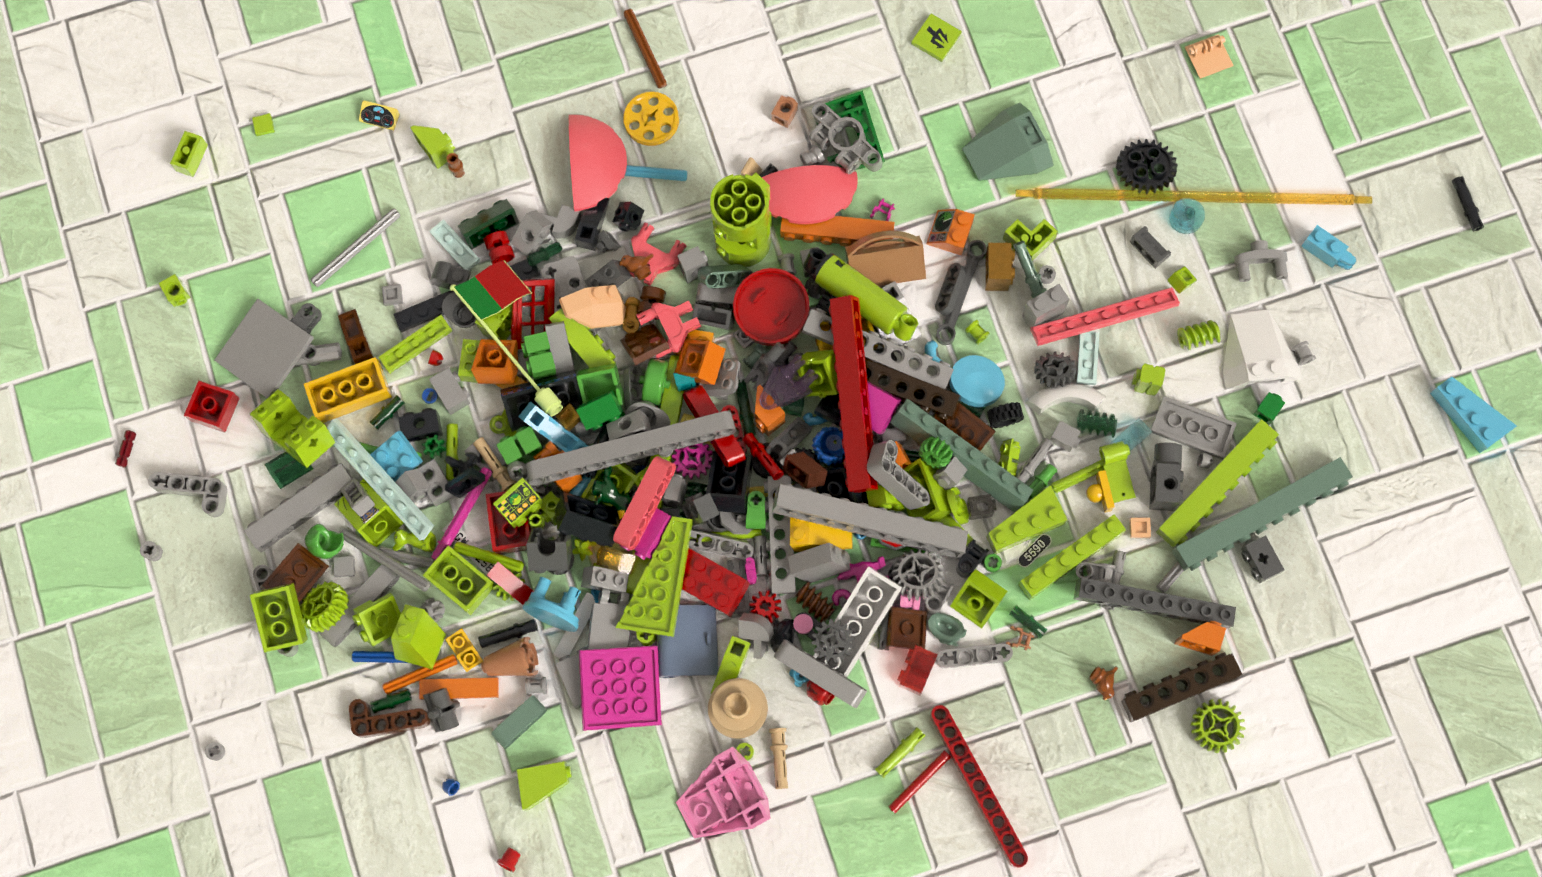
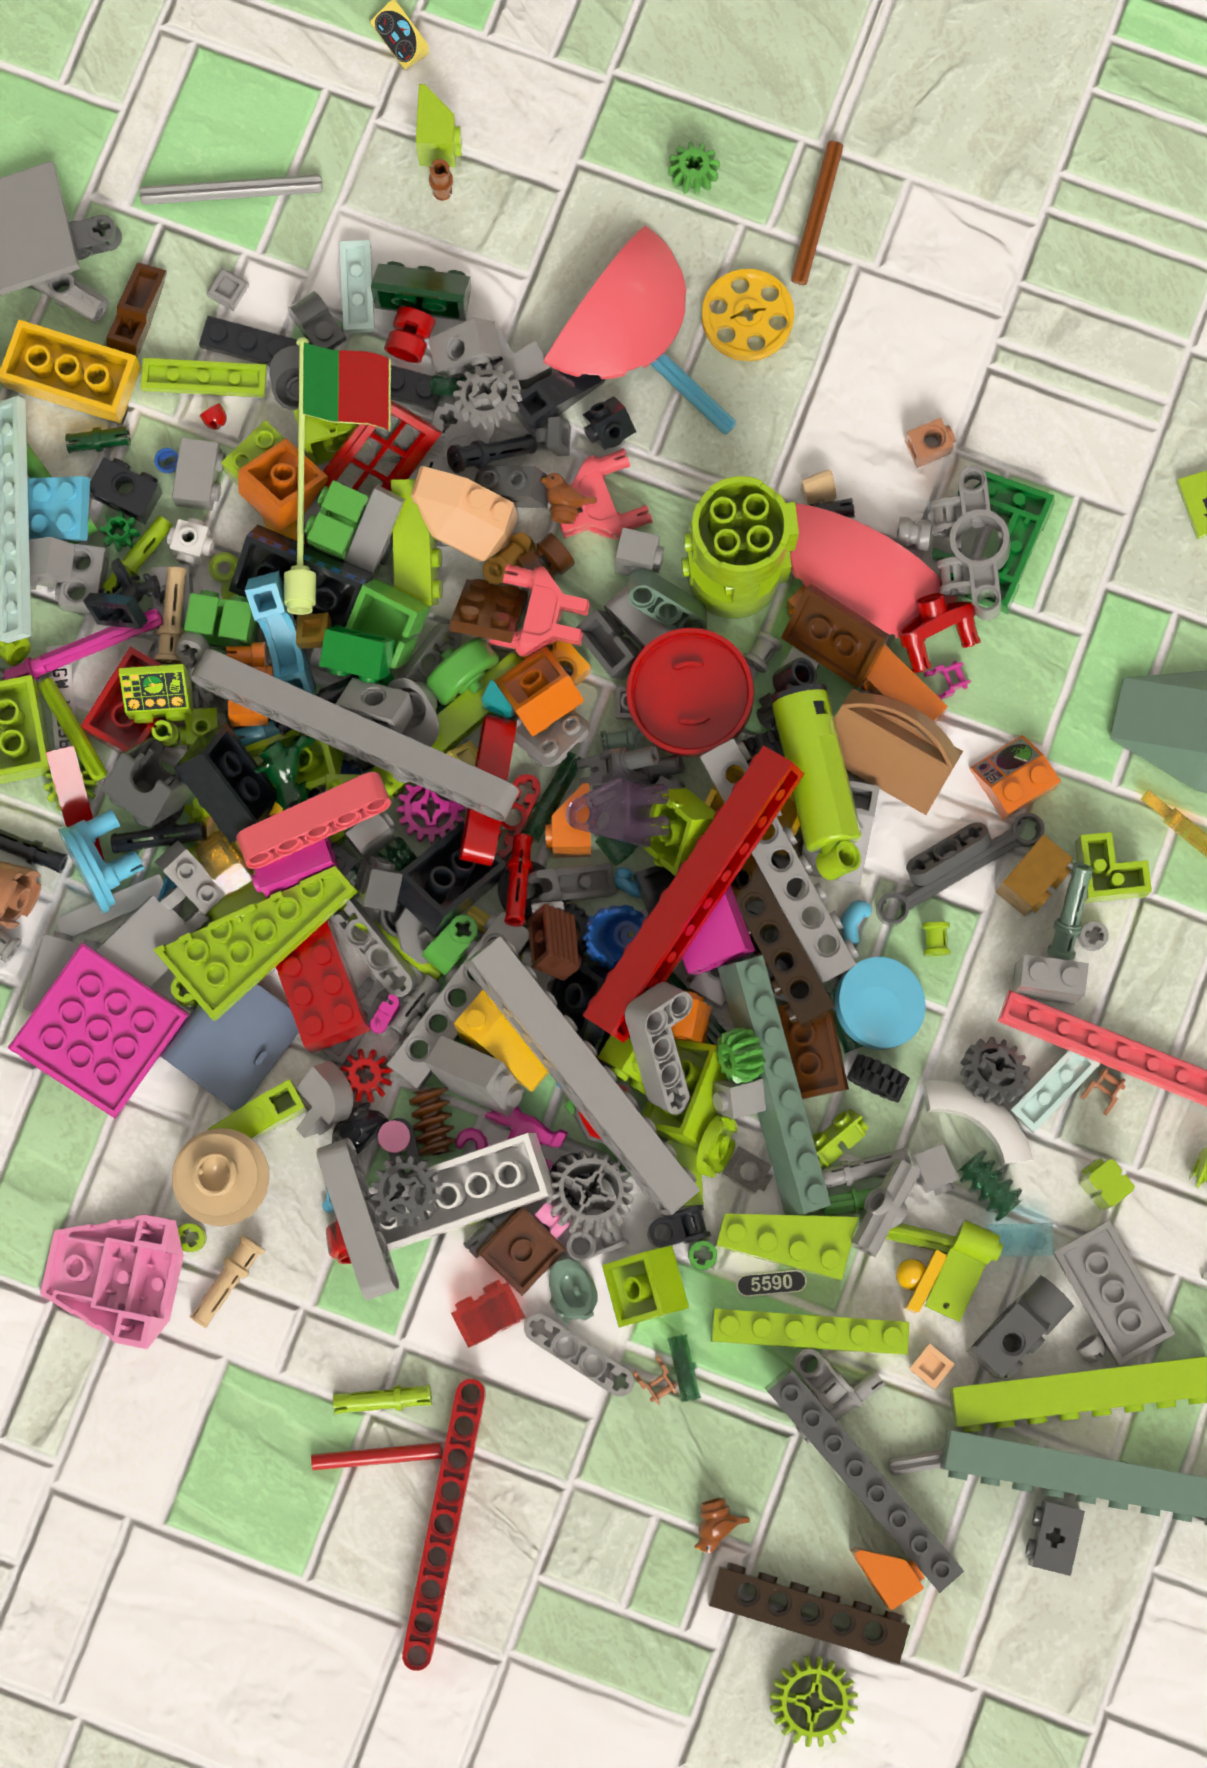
camera: 35 degrees right, 5 degrees up
none -> black pin [110,821,207,854]
none -> white brick [167,518,215,566]
none -> black pin [447,434,537,473]
none -> light grey gear [453,363,522,429]
none -> bright green gear [668,141,720,195]
none -> reddish brown plate [781,584,889,689]
none -> light grey piece [851,1158,920,1257]
none -> red connector [899,593,981,673]
none -> nougat piece [1080,1067,1126,1115]

